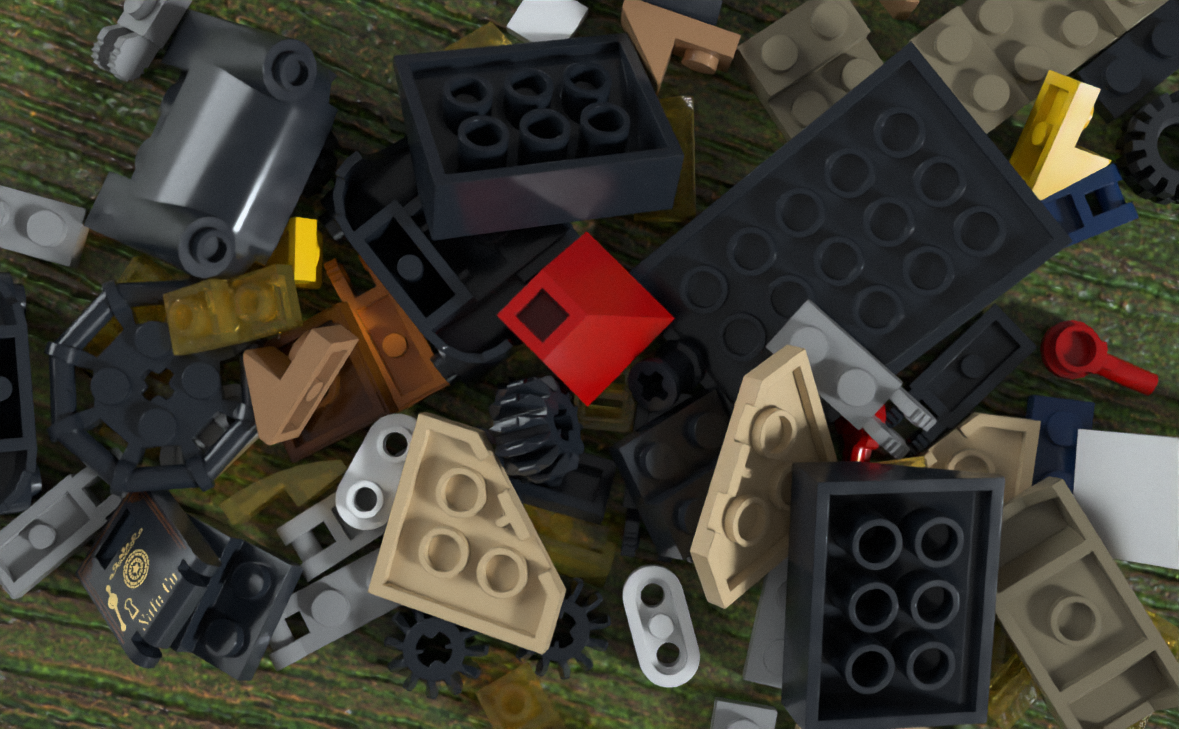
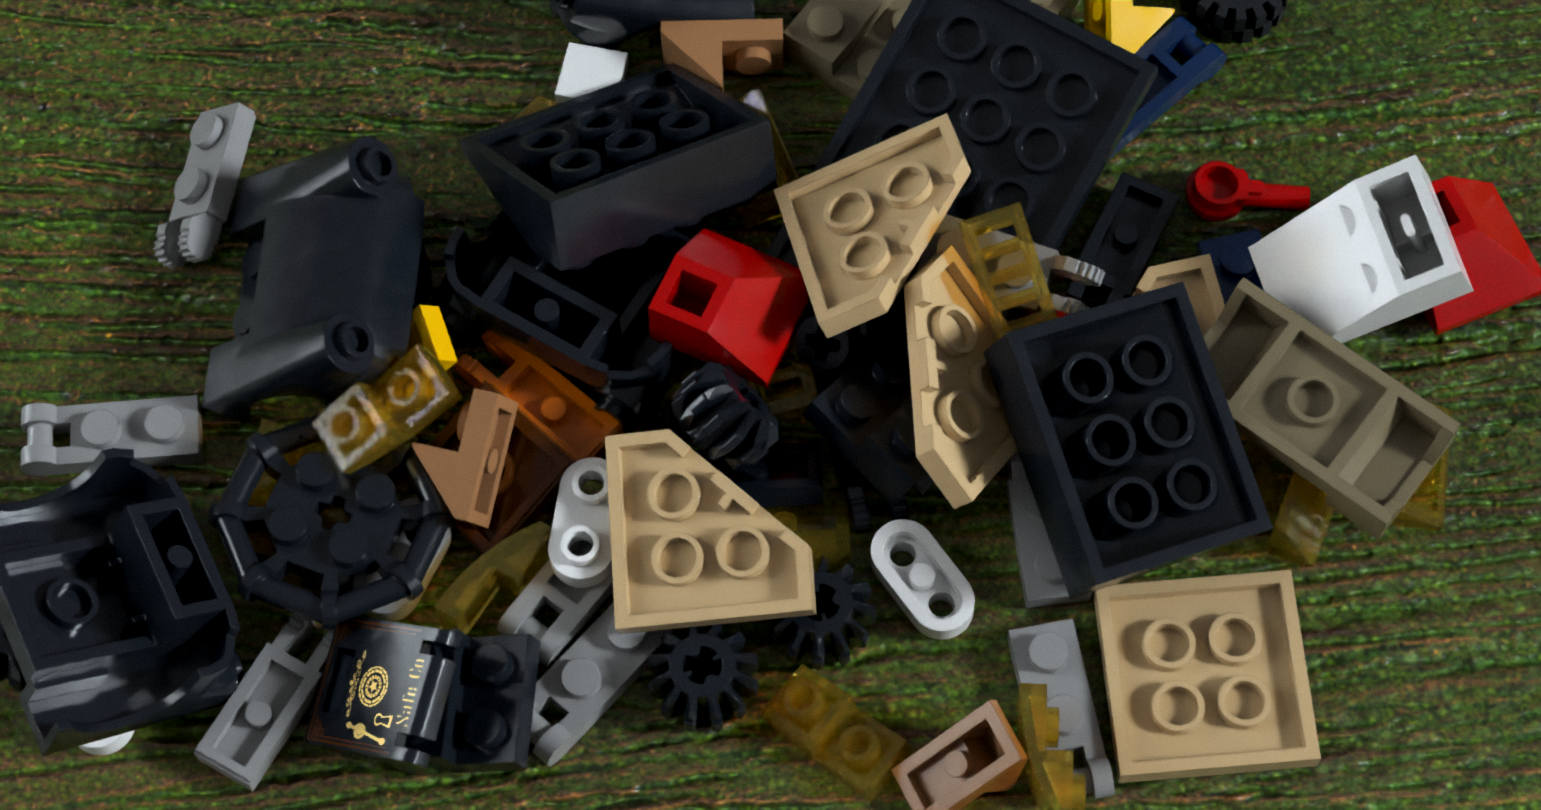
camera: 15 degrees left, 20 degrees down
none -> tan plate [774,113,971,339]
none -> clear yellow slope [958,201,1058,340]

